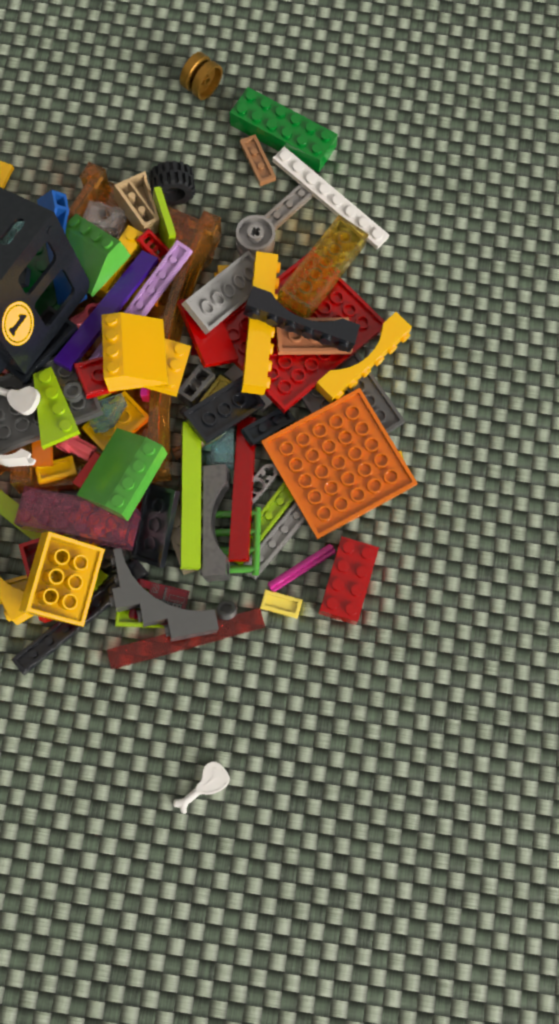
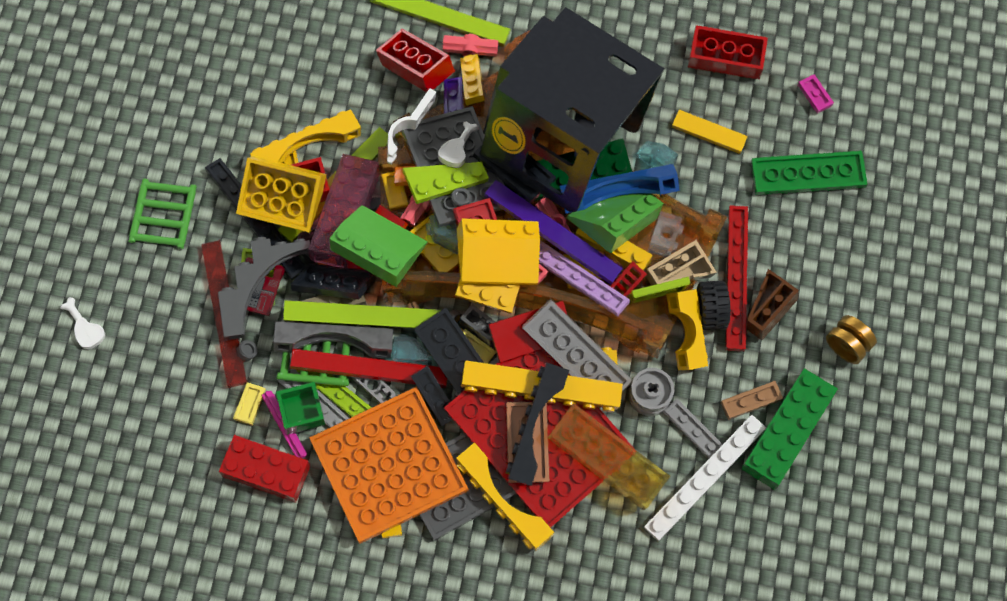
camera: 95 degrees right, 5 degrees down
none -> bright green bar [128,179,197,249]
none -> green piece [276,382,326,435]
none -> yellow arch [666,289,708,371]
none -> red plate [725,205,748,352]
none -> reddish brown wedge [747,269,799,340]
none -> green plate [751,151,868,195]

